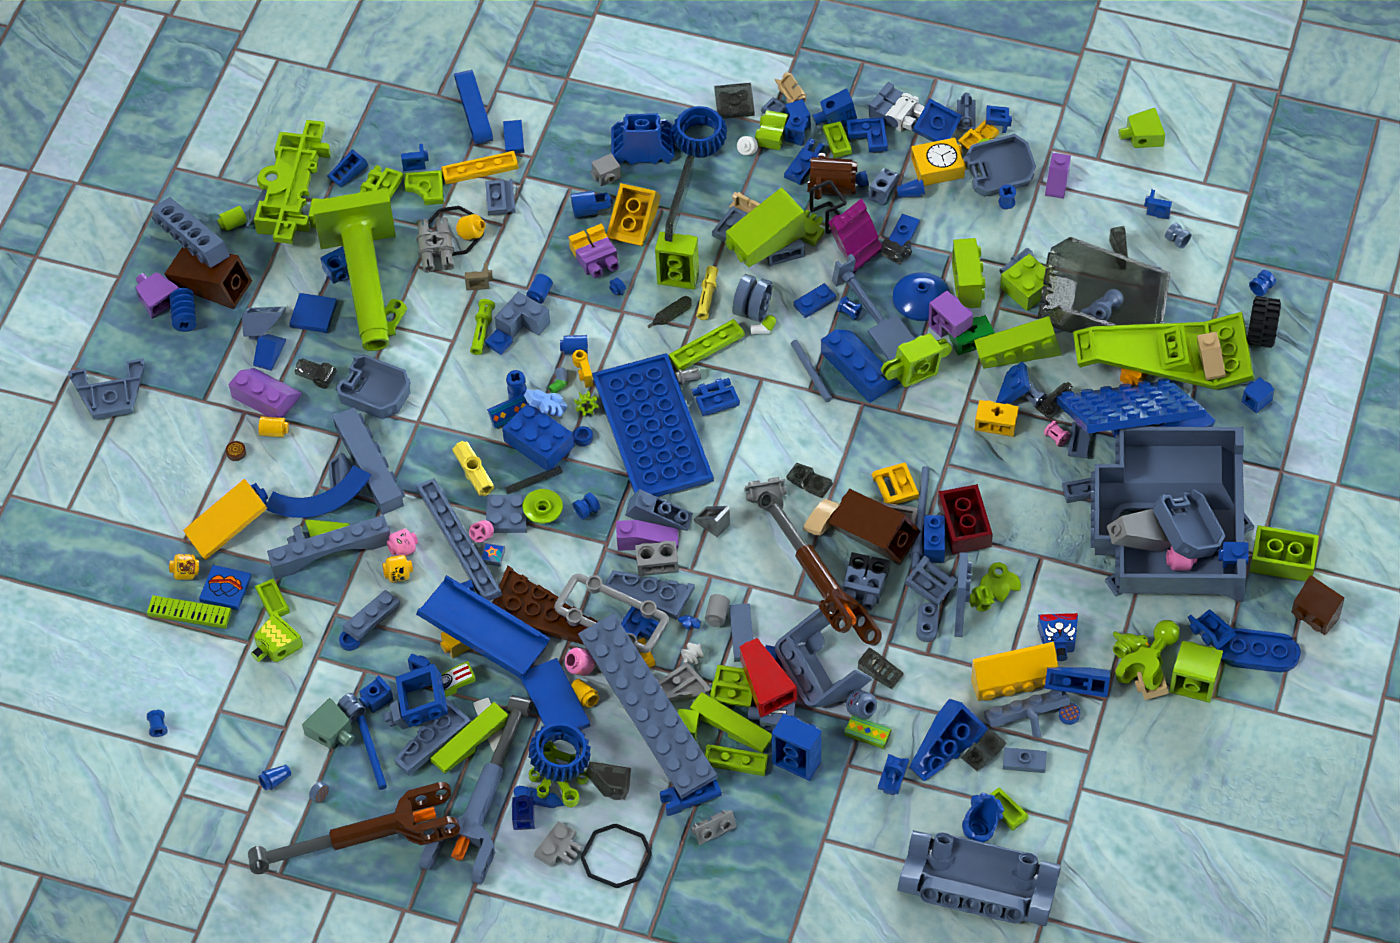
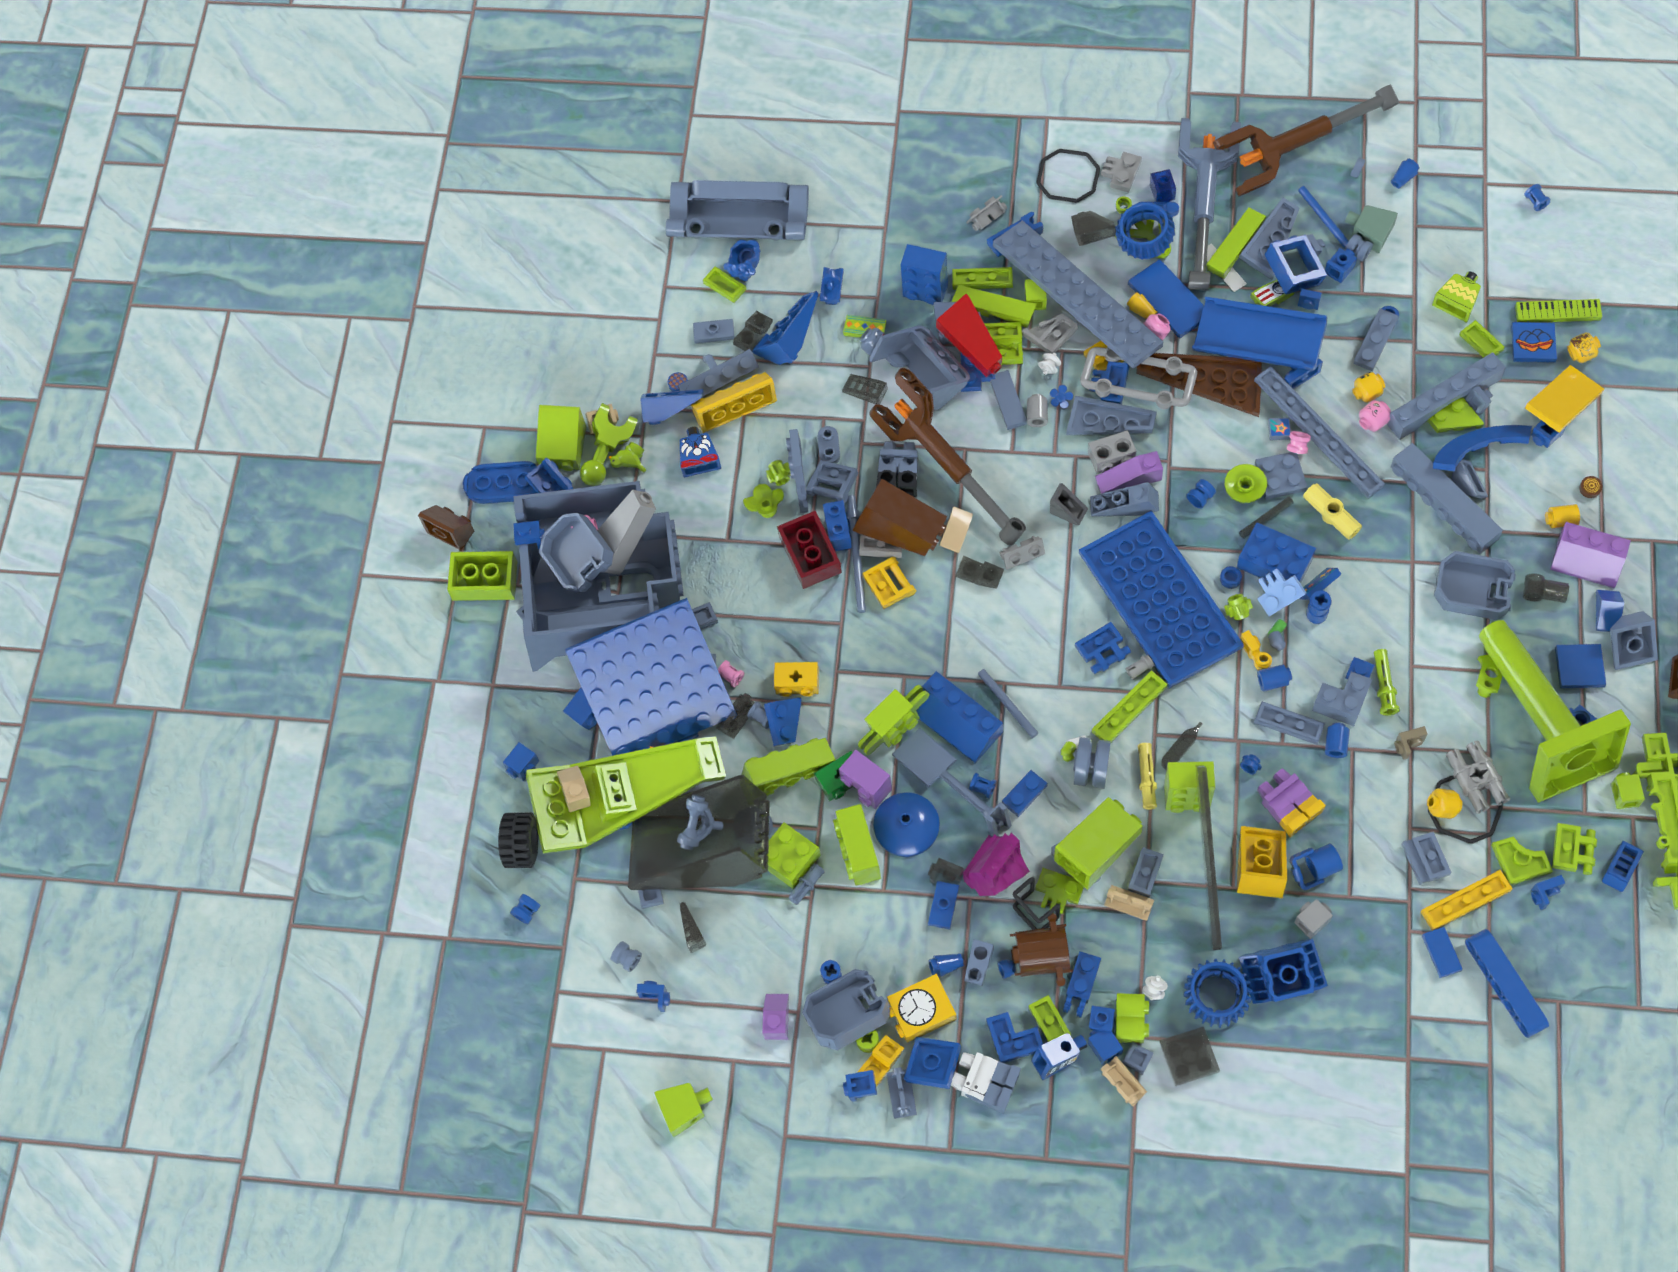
camera: 175 degrees right, 10 degrees up
none -> sand blue tile [1254,701,1325,745]

